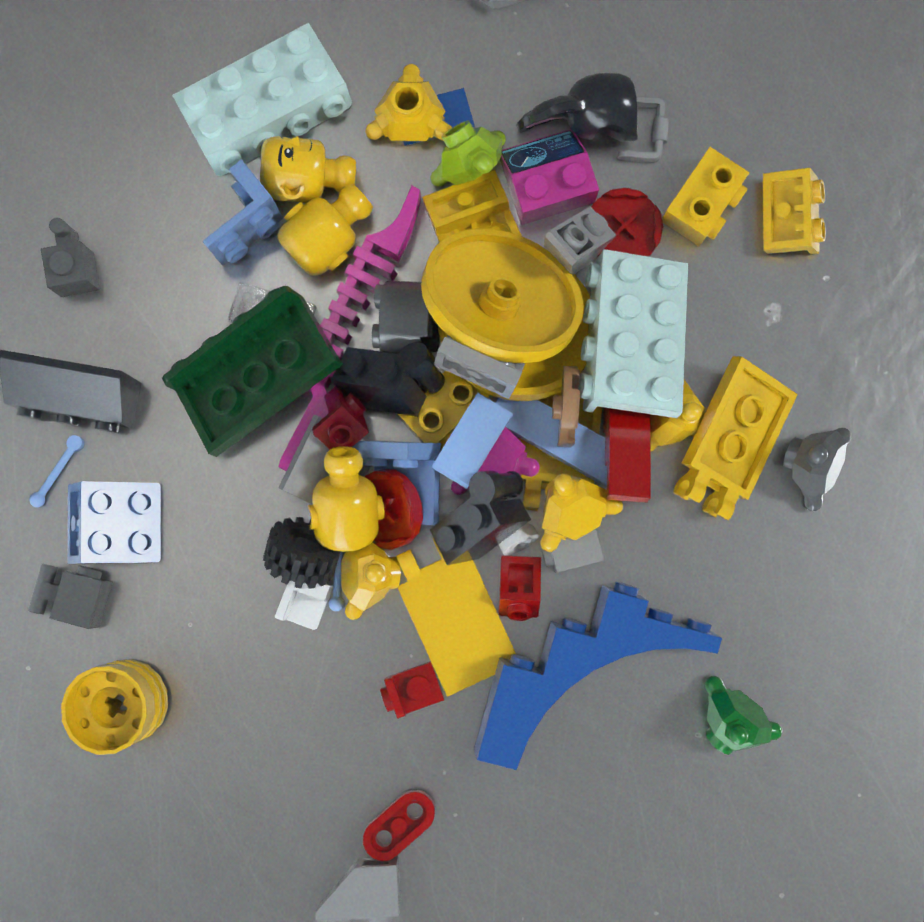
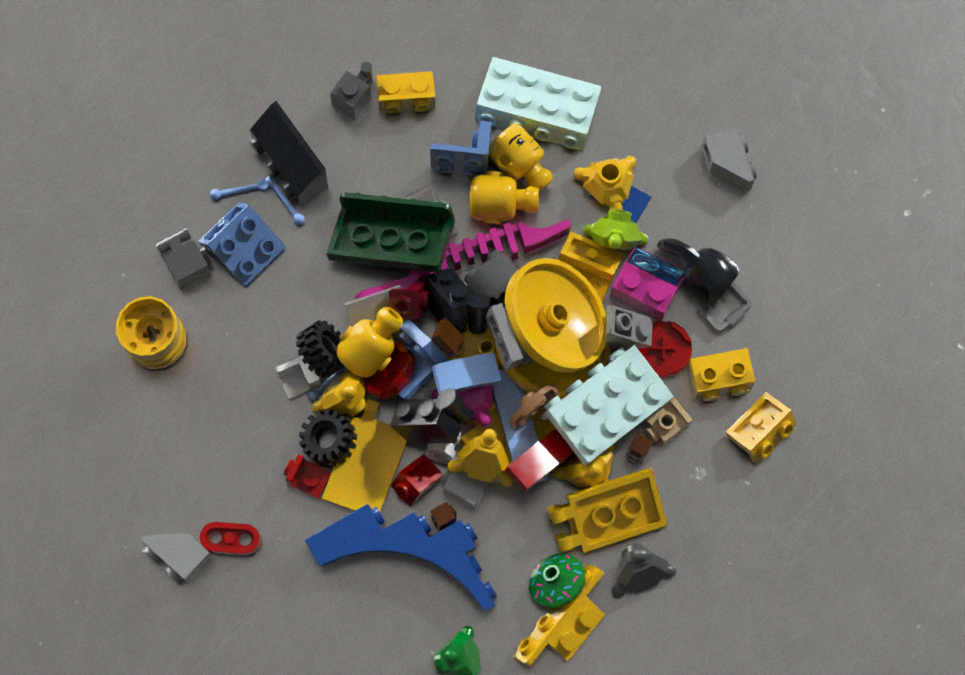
camera: 40 degrees right, 10 degrees down
none -> light blue hinge [266,175,304,225]
none -> black tyre [299,409,357,467]
none -> yellow bracket [376,71,435,113]
none -> reddish brown piece [430,502,457,532]
none -> reddish brown tile [431,317,465,360]
none -> yellow bracket [513,564,605,666]
none -> green dish [529,553,585,608]
none -> reddish brown piece [626,432,654,464]
none -> tan brick [644,397,693,447]

